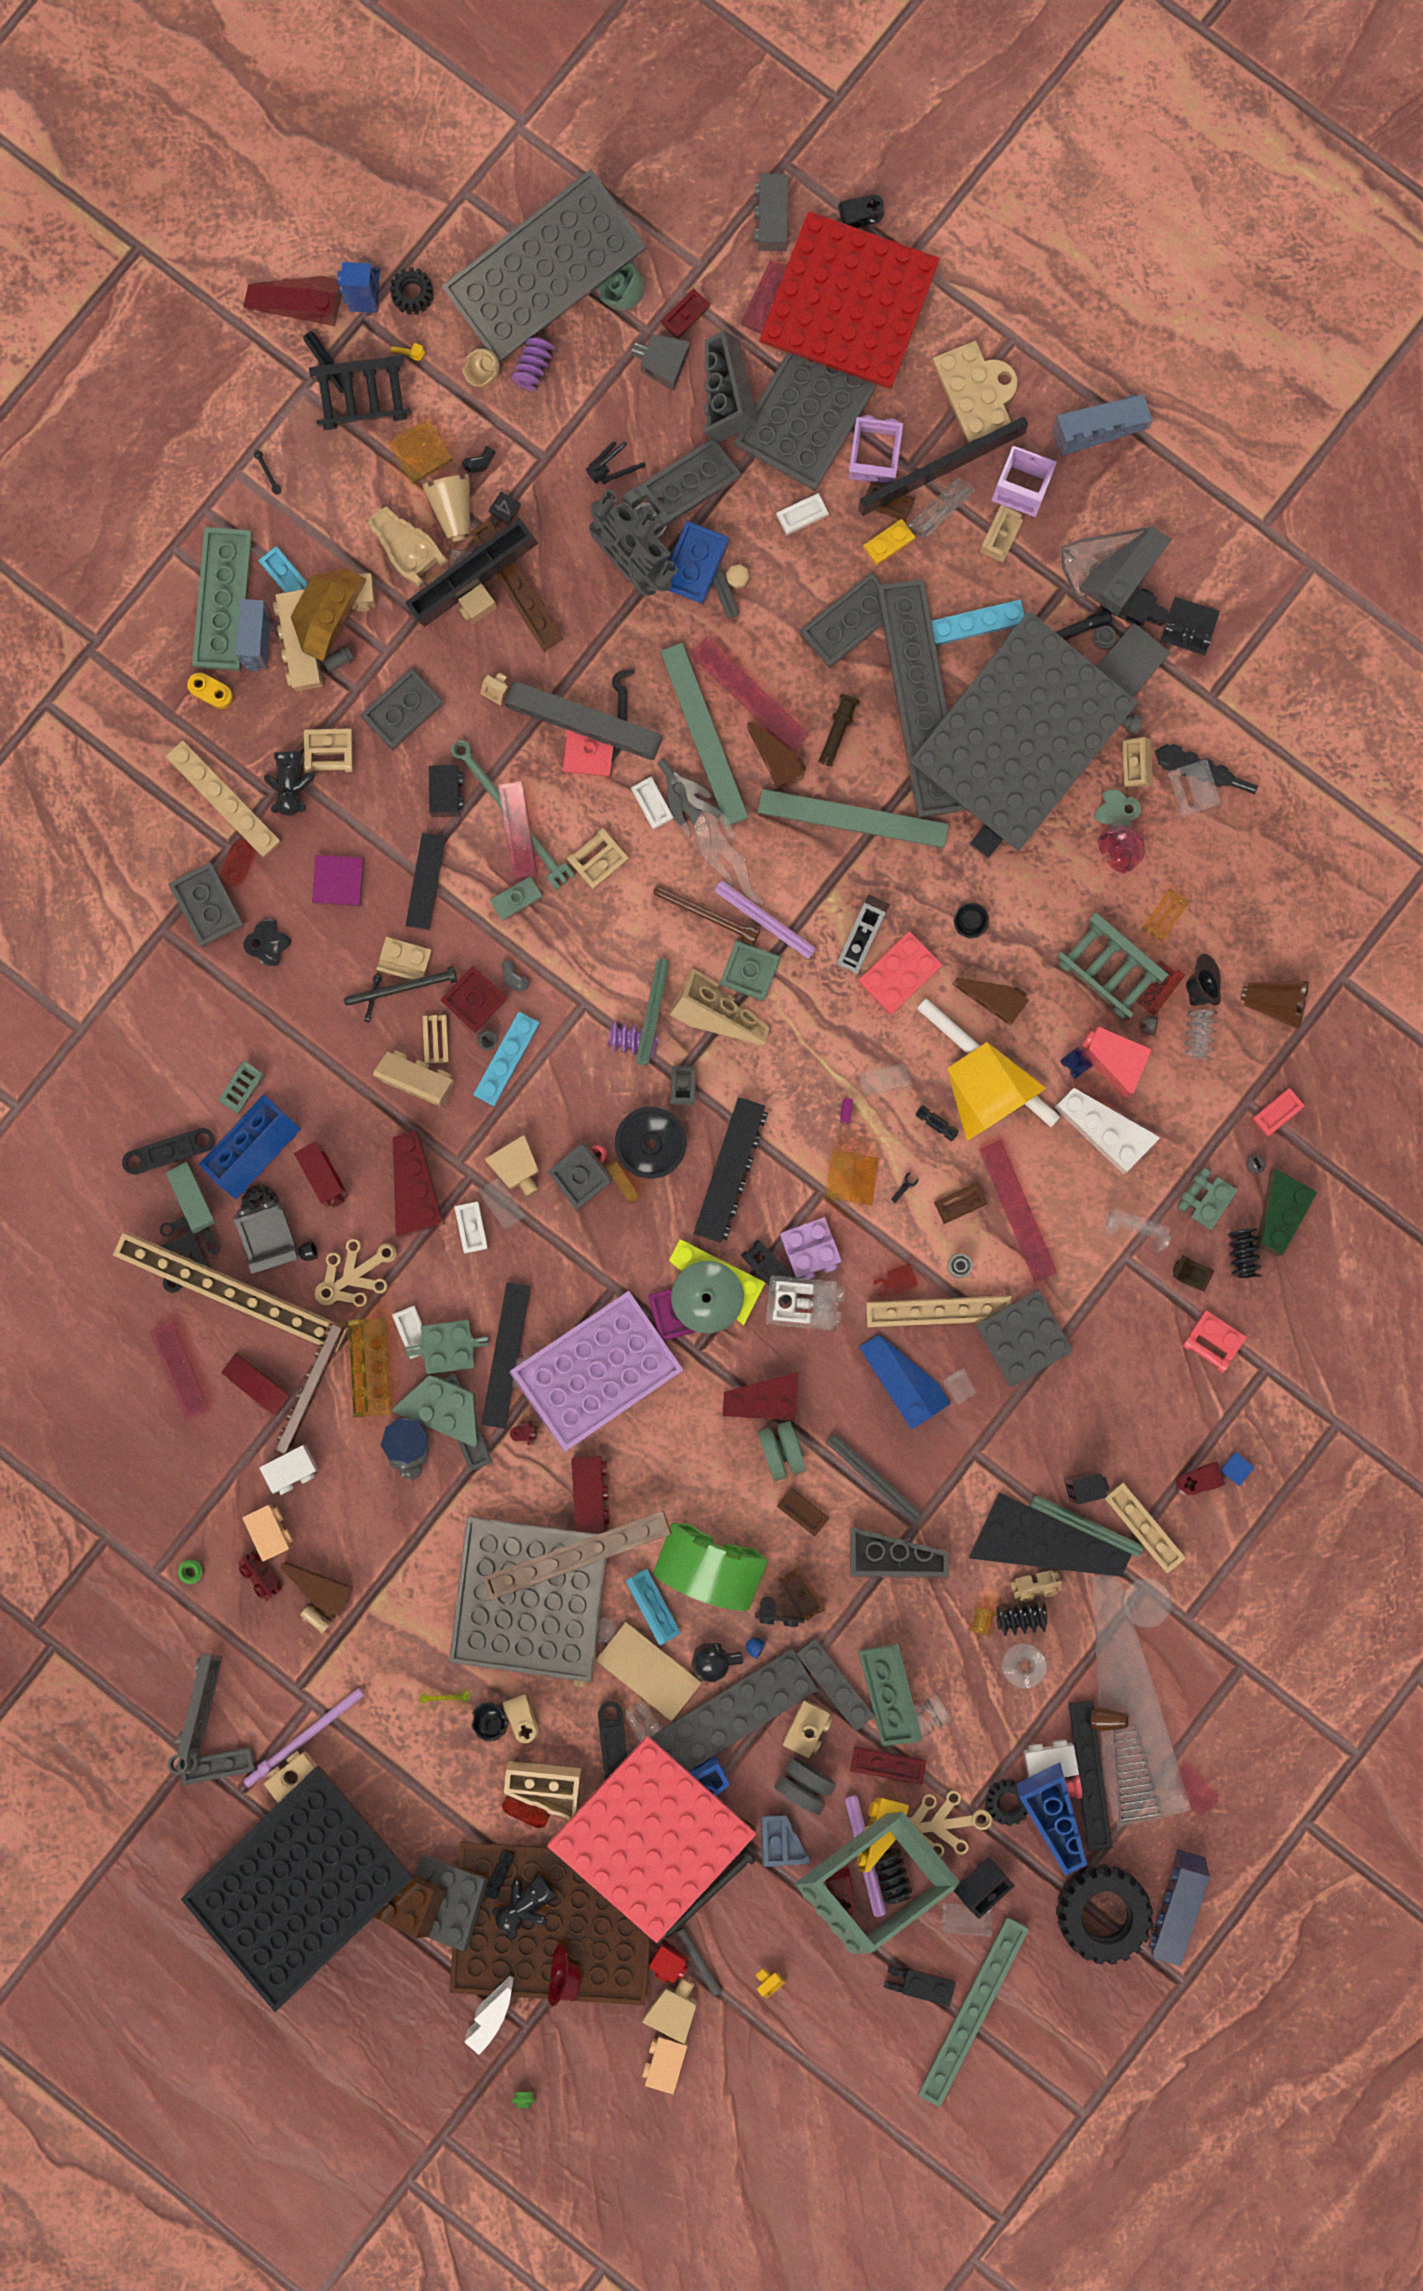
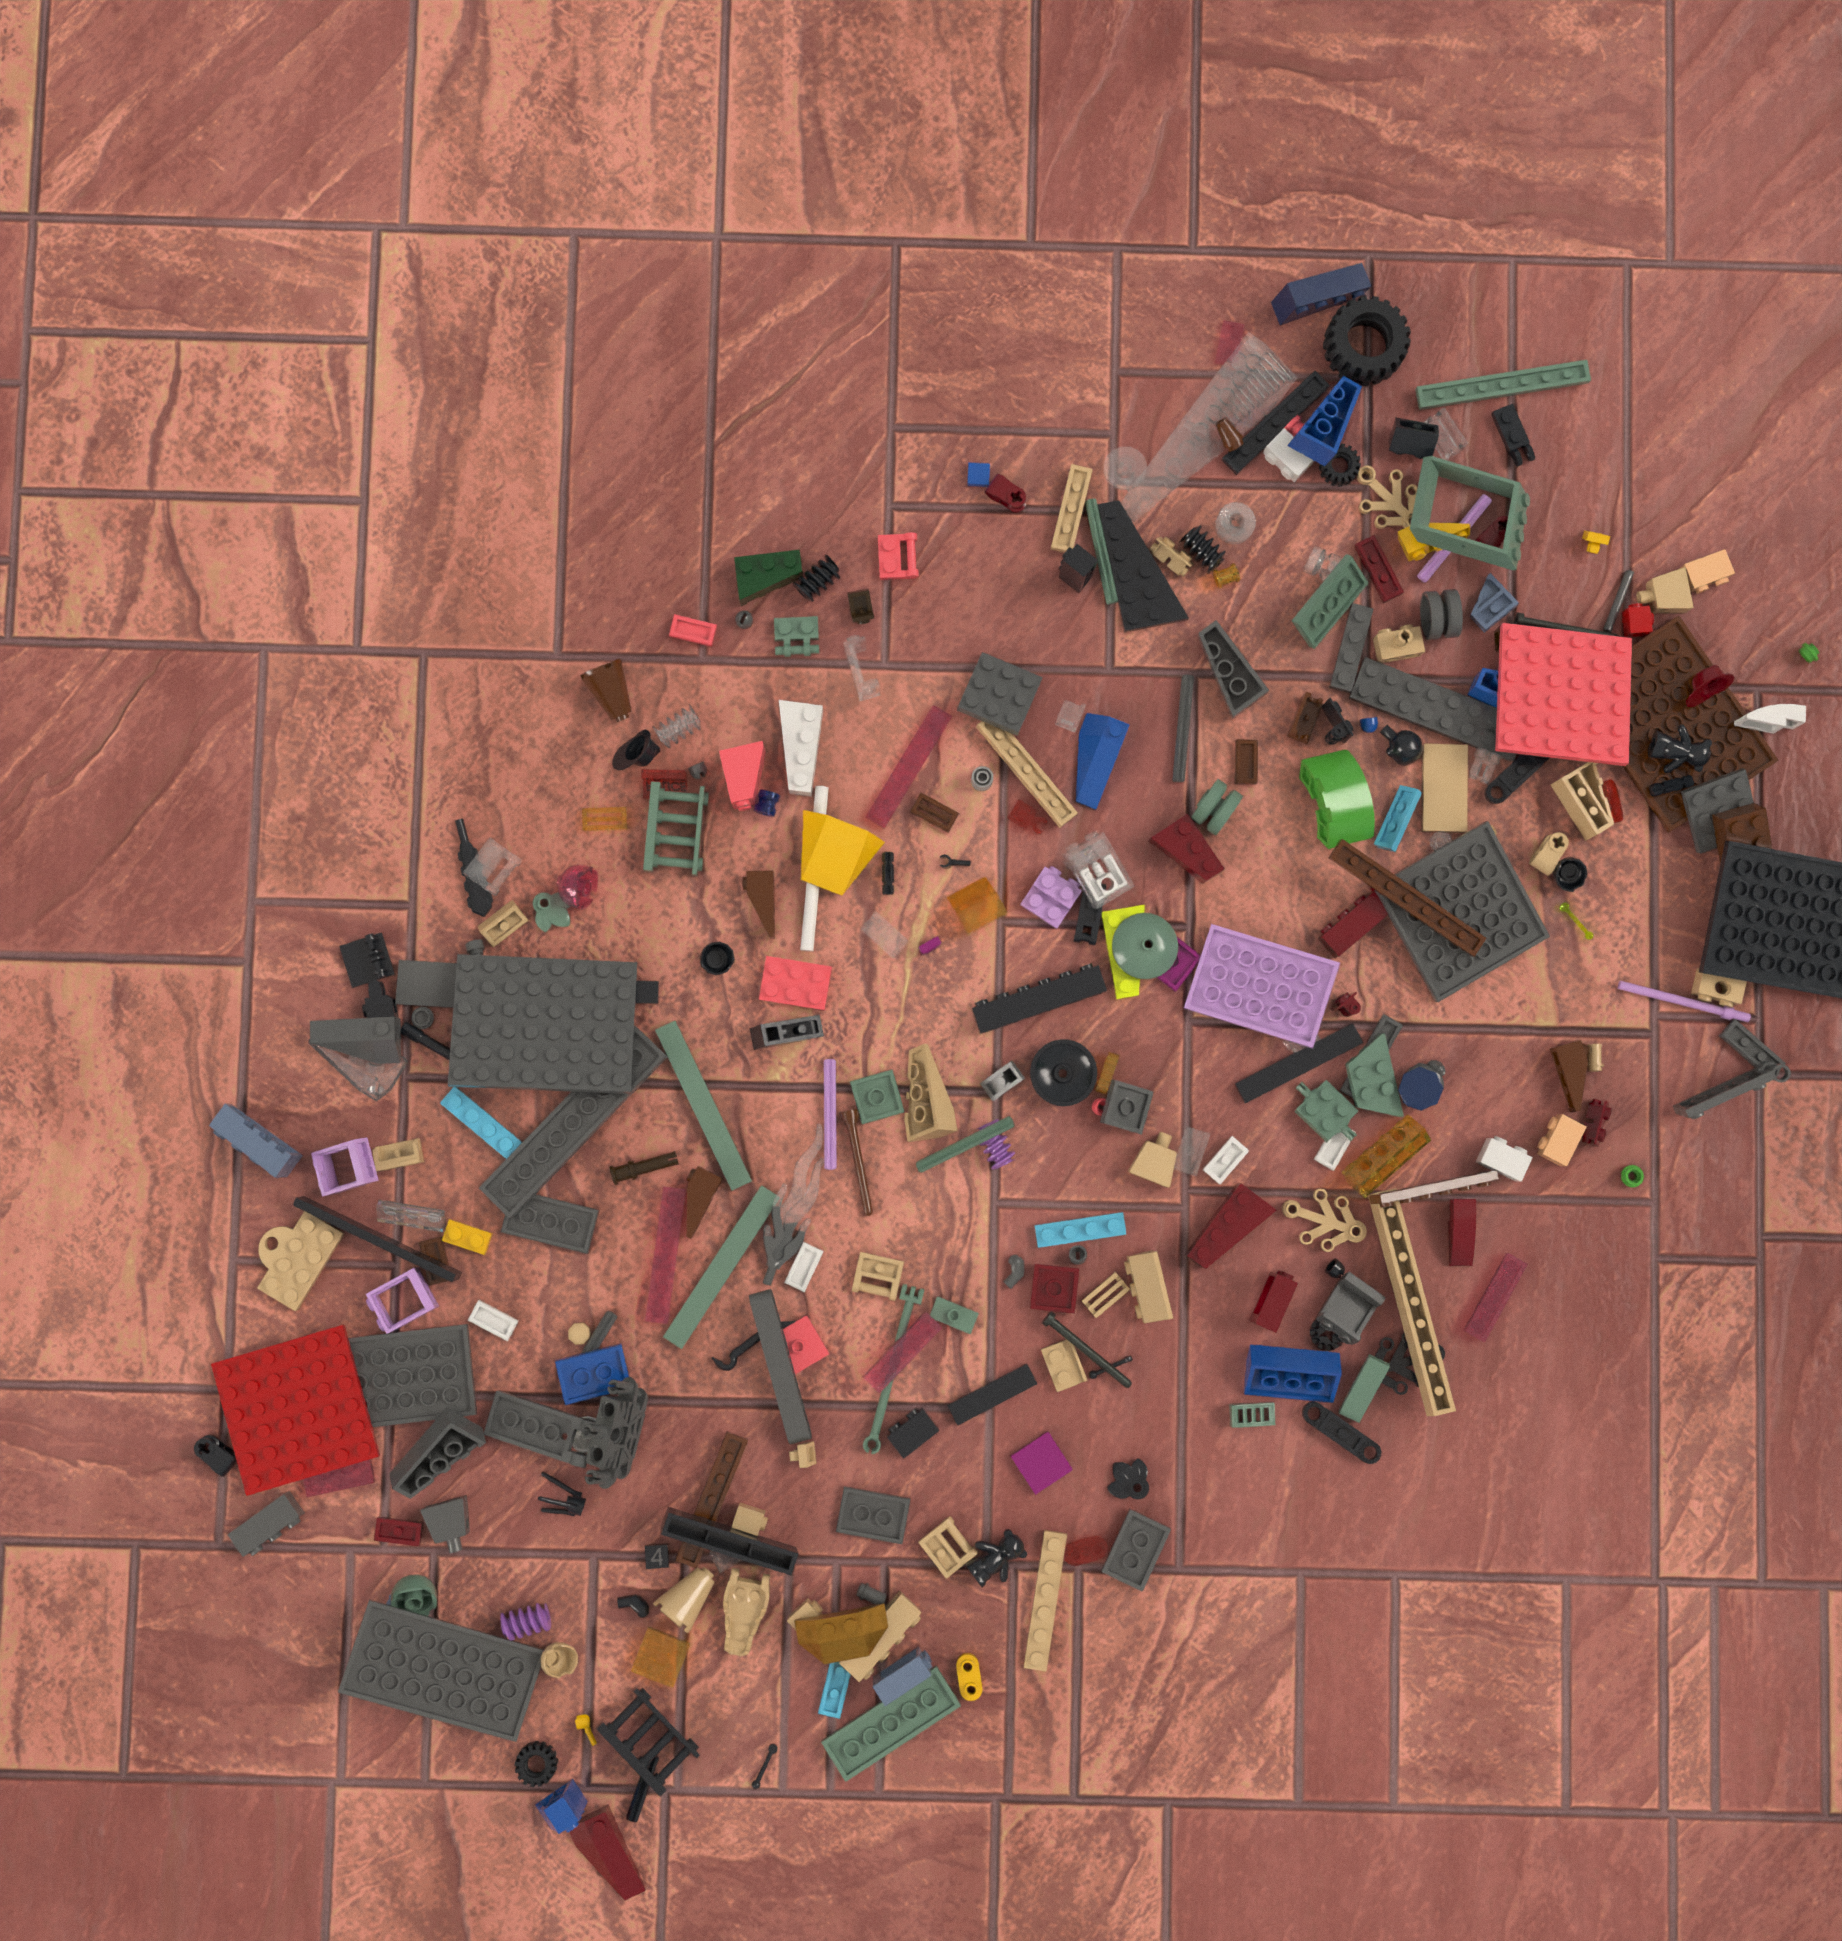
camera: 135 degrees left, 0 degrees up
black piece [875,1848,912,1904] -> none

